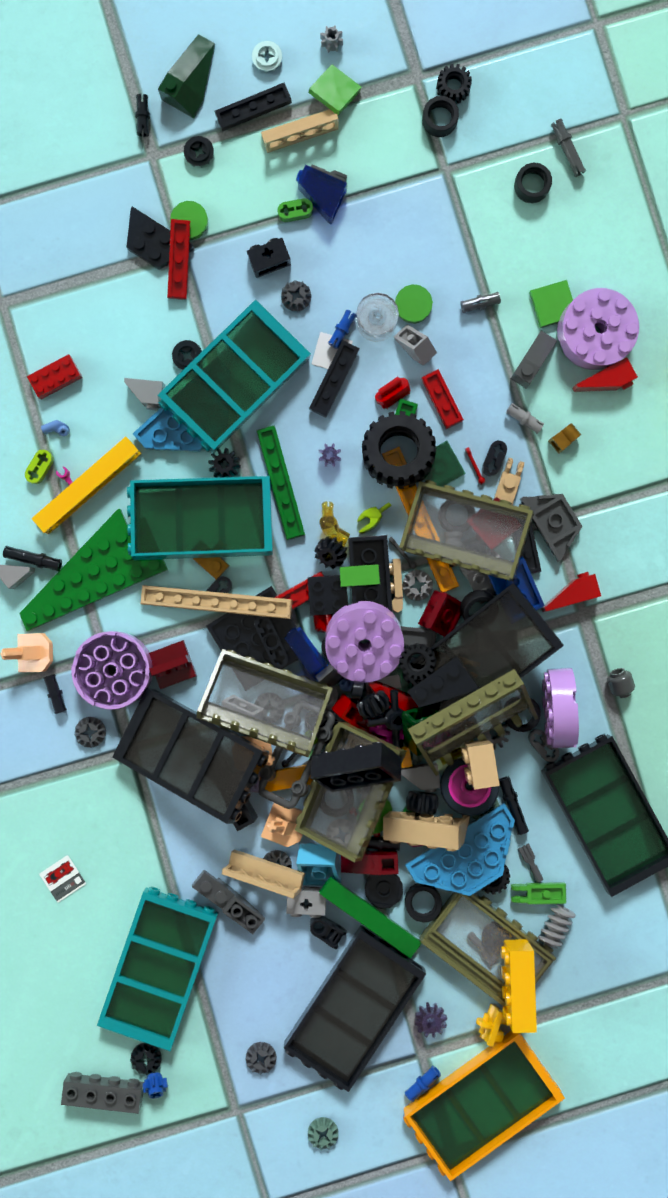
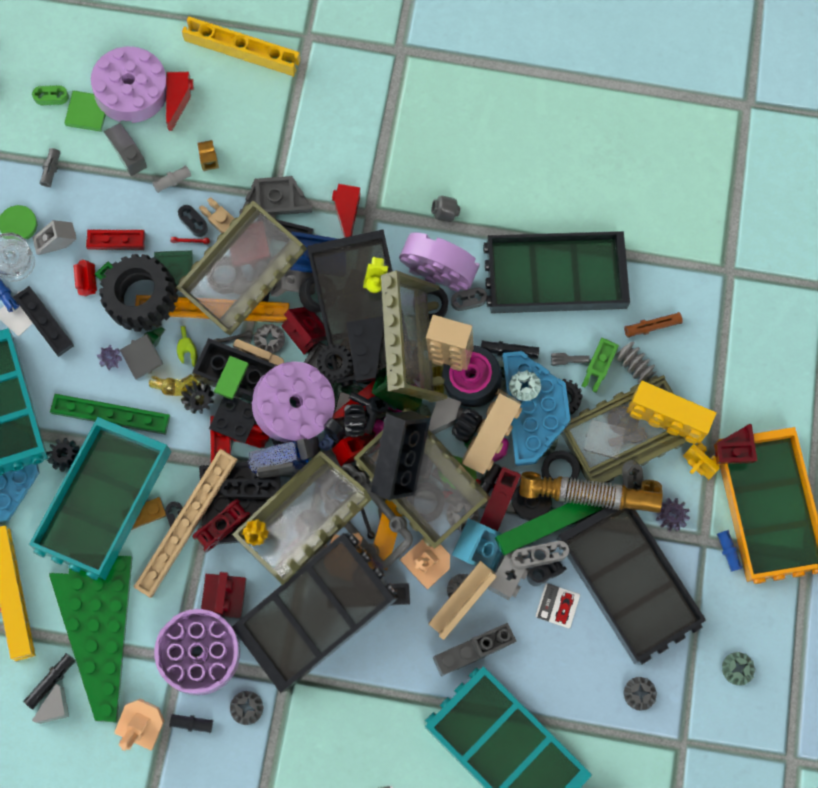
camera: 70 degrees left, 15 degrees down
none -> bright green beam [32,85,69,105]
none -> dark grey piece [120,334,163,380]
none -> dark green piece [143,327,166,347]
none -> dark red piece [192,499,251,552]
none -> yellow gear [242,519,269,546]
none -> dark grey piece [256,462,296,479]
none -> neon yellow hips [363,257,388,293]
none -> light aqua gear [509,370,541,401]
none -> light grey beam [510,541,569,570]
none -> pearl gold piece [519,471,663,513]
none -> sticker [536,583,580,628]
none -> clear piece [584,420,625,459]
none -> dark grey beam [622,460,644,490]
none -> dark orange pin [624,312,683,338]
none -> dark red wing [714,424,757,464]

